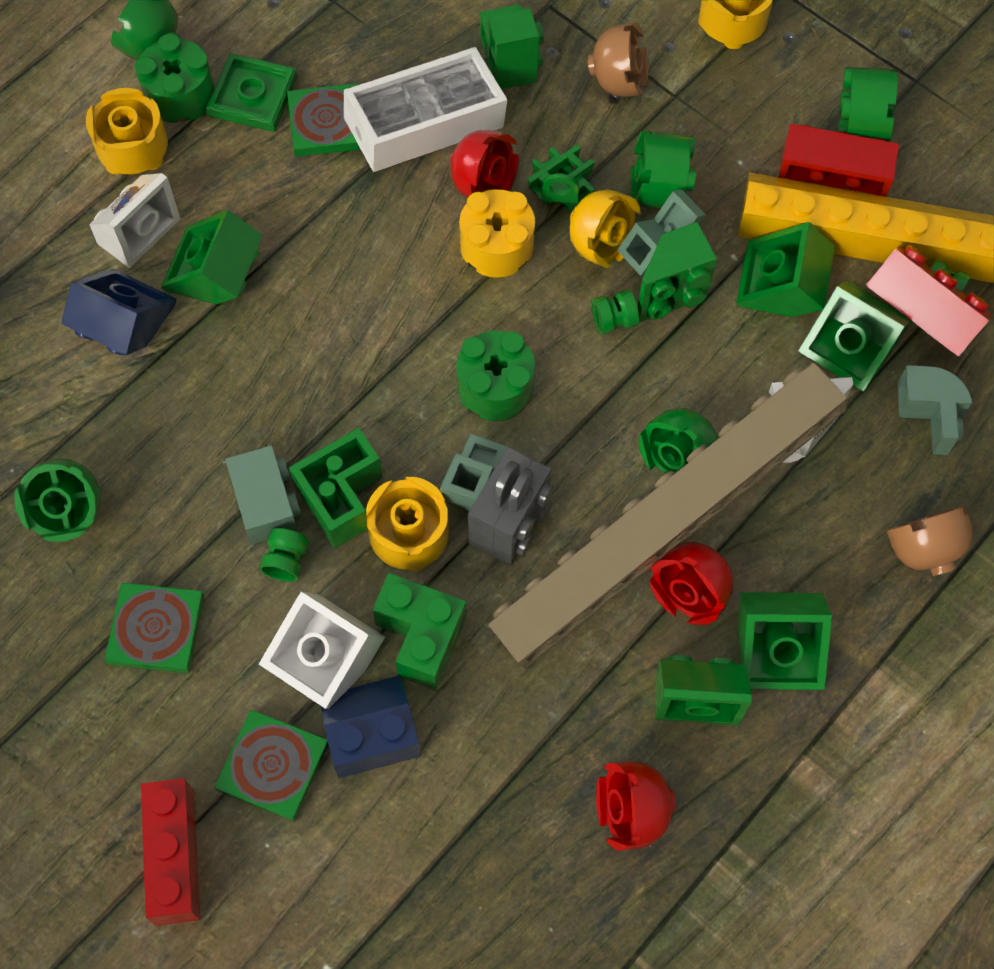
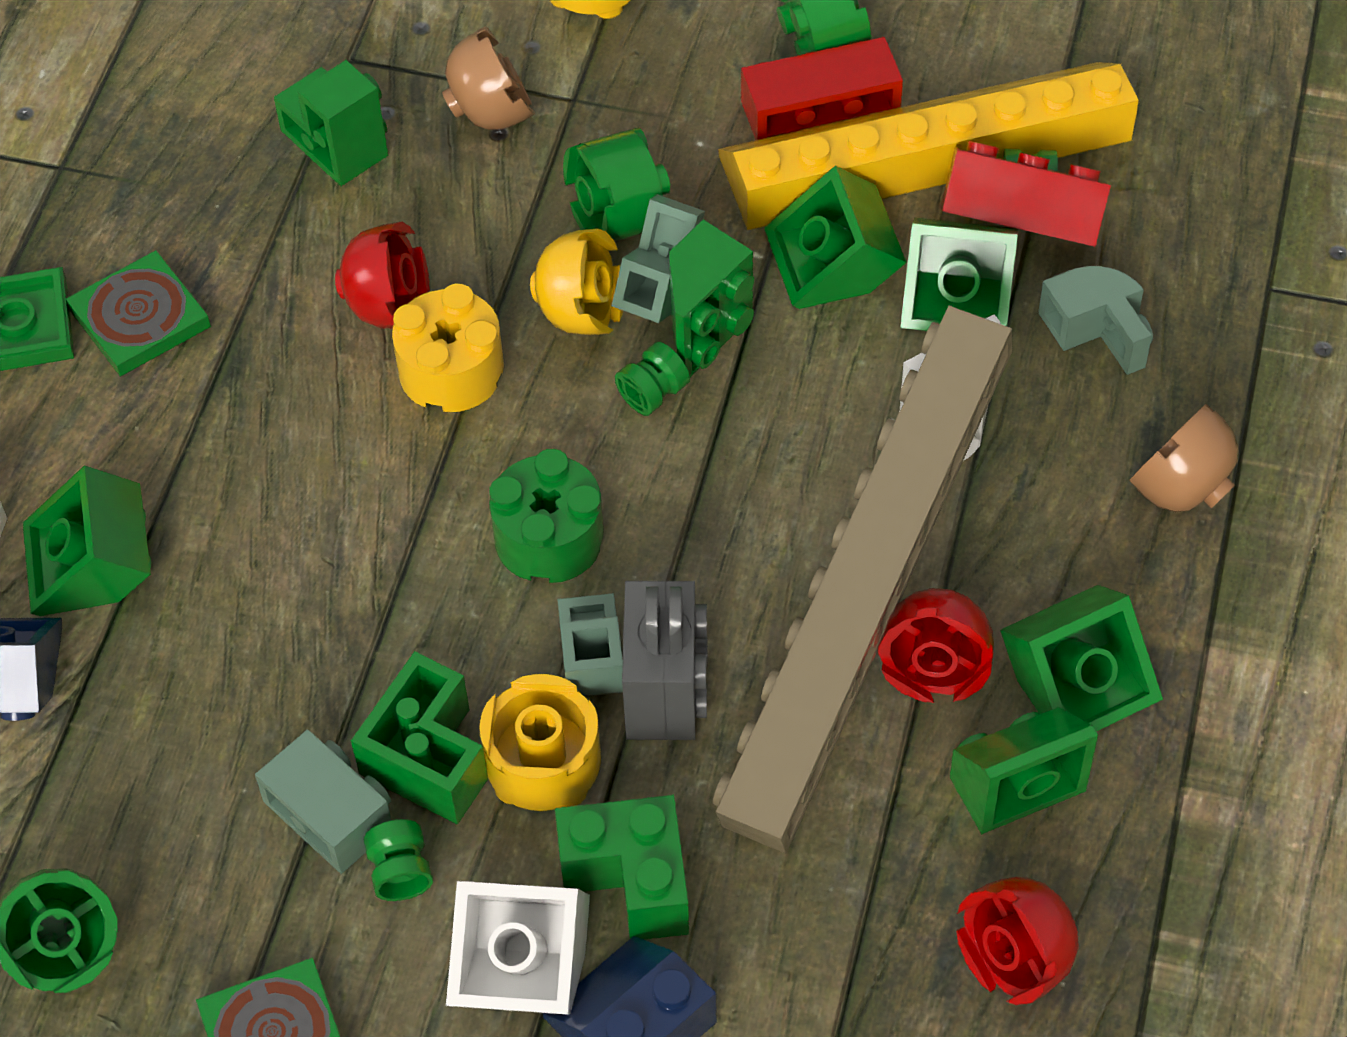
camera: 25 degrees left, 10 degrees down
brick [344,47,507,172] -> none
green piece [527,145,595,212] -> none
green cylinder [638,408,719,474] -> none

